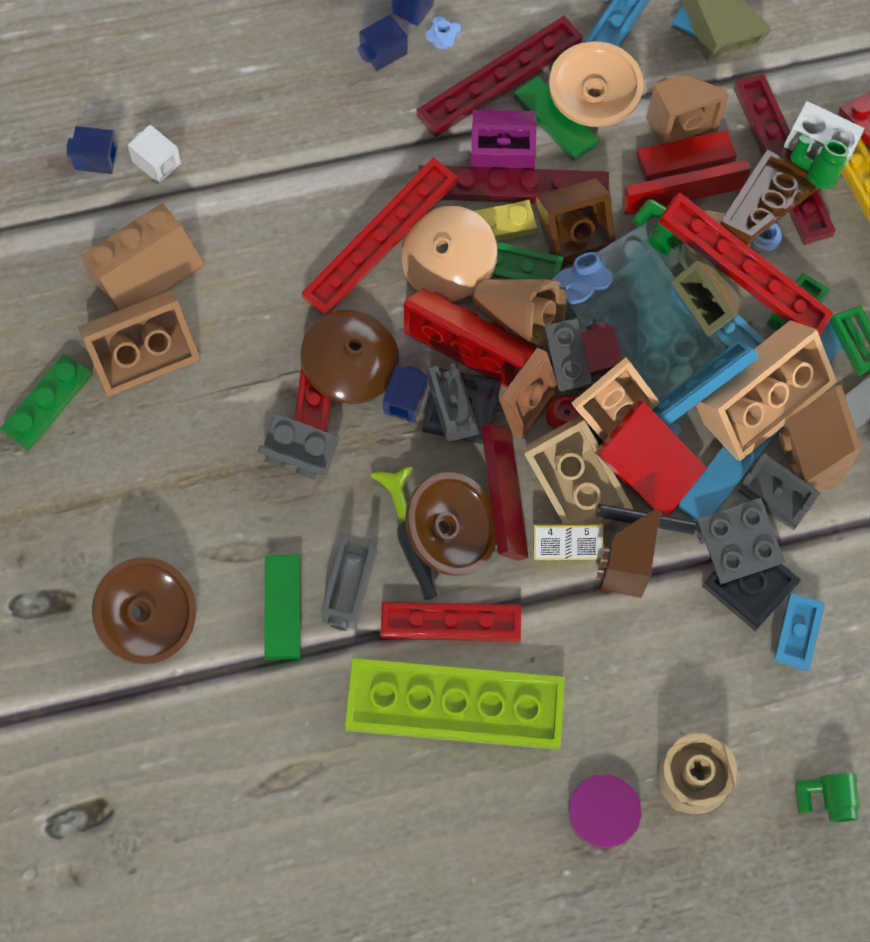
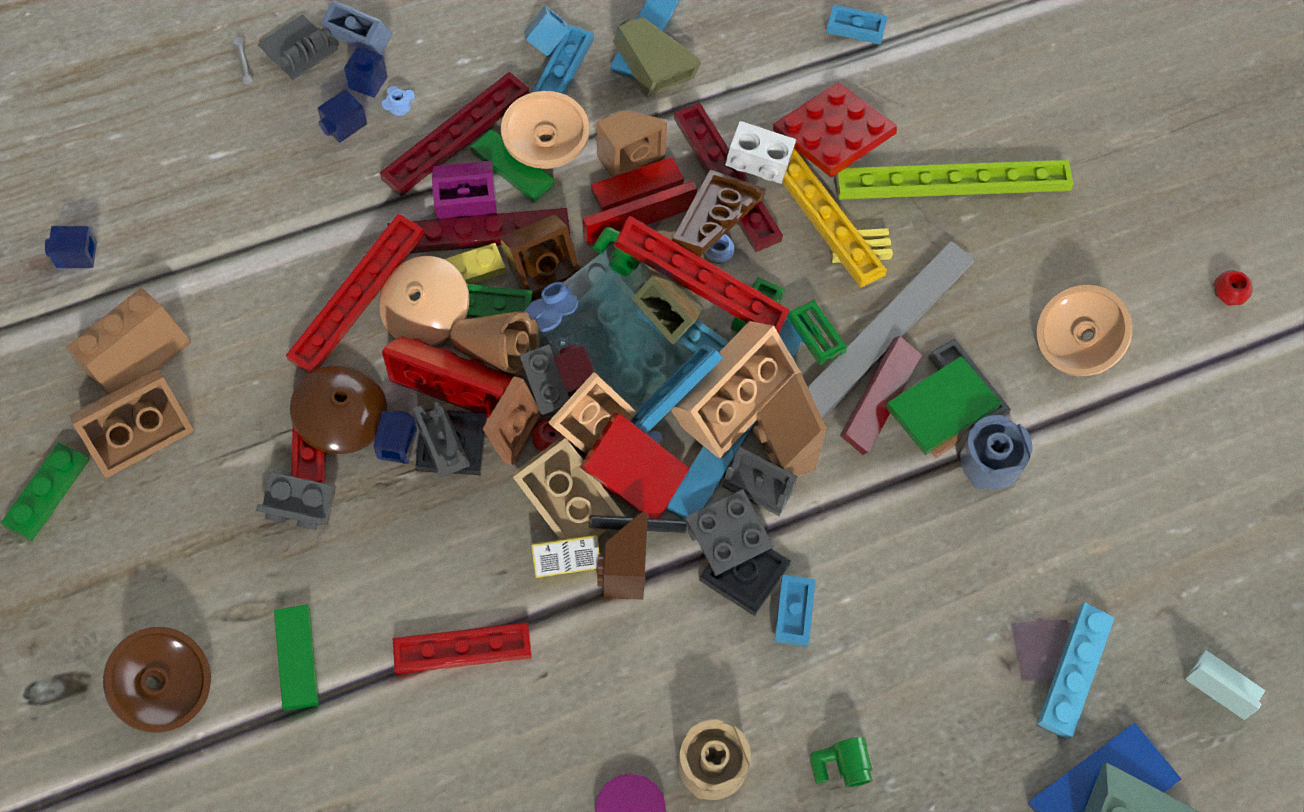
camera: 10 degrees left, 5 degrees down
white brick [127,125,181,184] -> none
dark grey window [321,534,377,631] -> none
lime plate [345,658,565,750] -> none
piece [370,466,437,600] -> none
reddish brown dish [406,472,497,576] -> none
dark red tile [481,423,529,561] -> none
green piece [790,135,849,189] -> none

